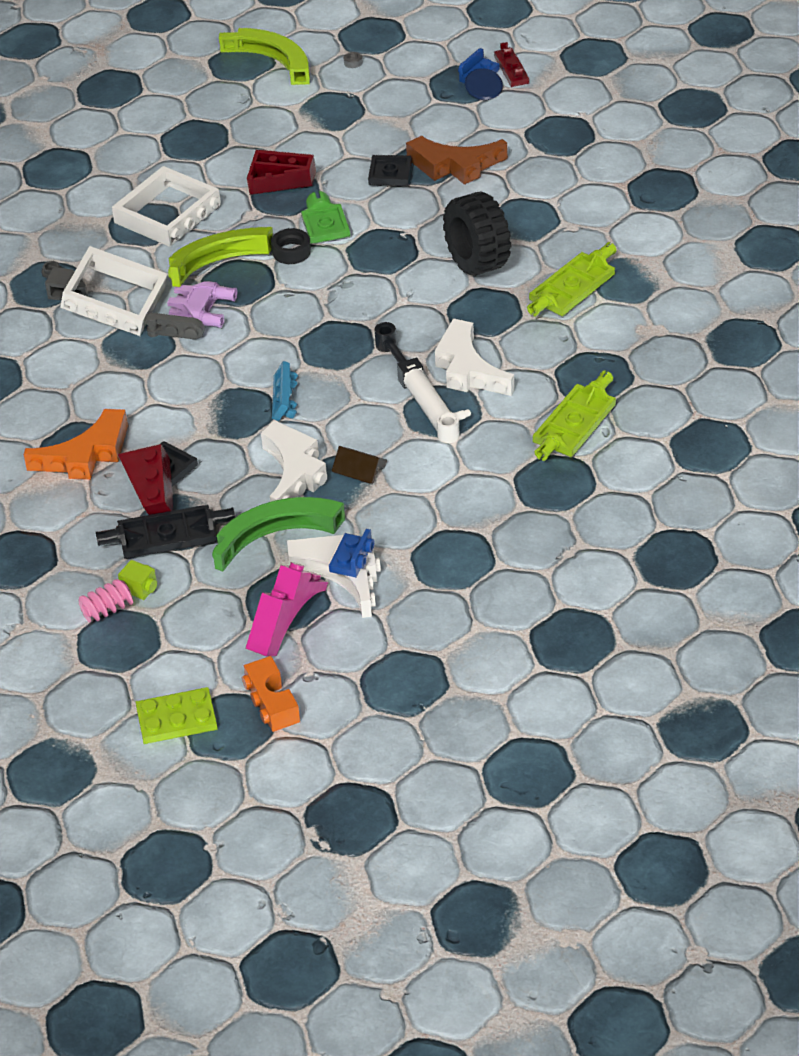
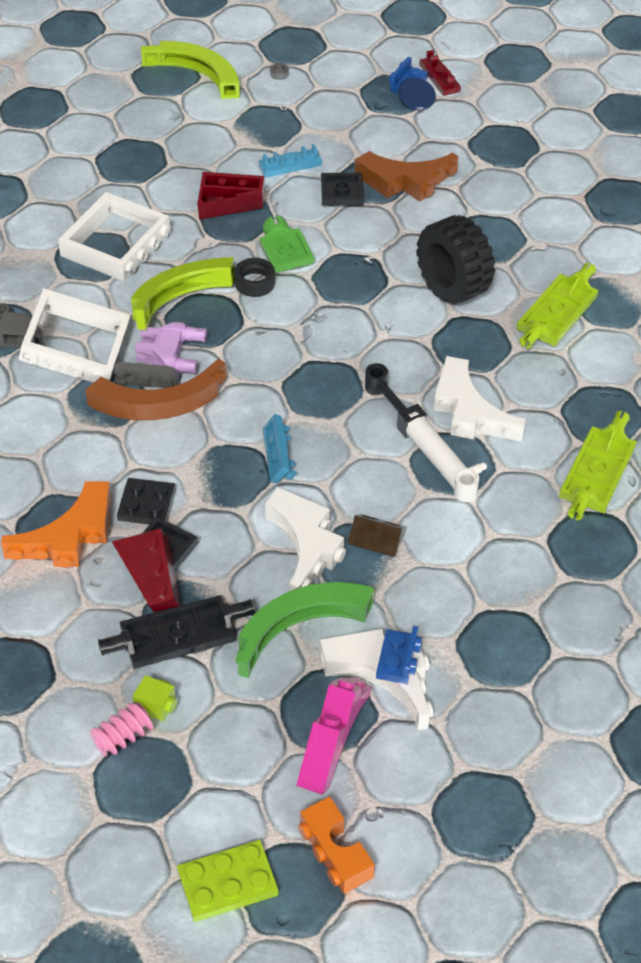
camera: 10 degrees left, 5 degrees up
none -> dark orange arch [85,358,226,421]
none -> black plate [117,478,176,525]
none -> dark azure plate [258,144,322,178]

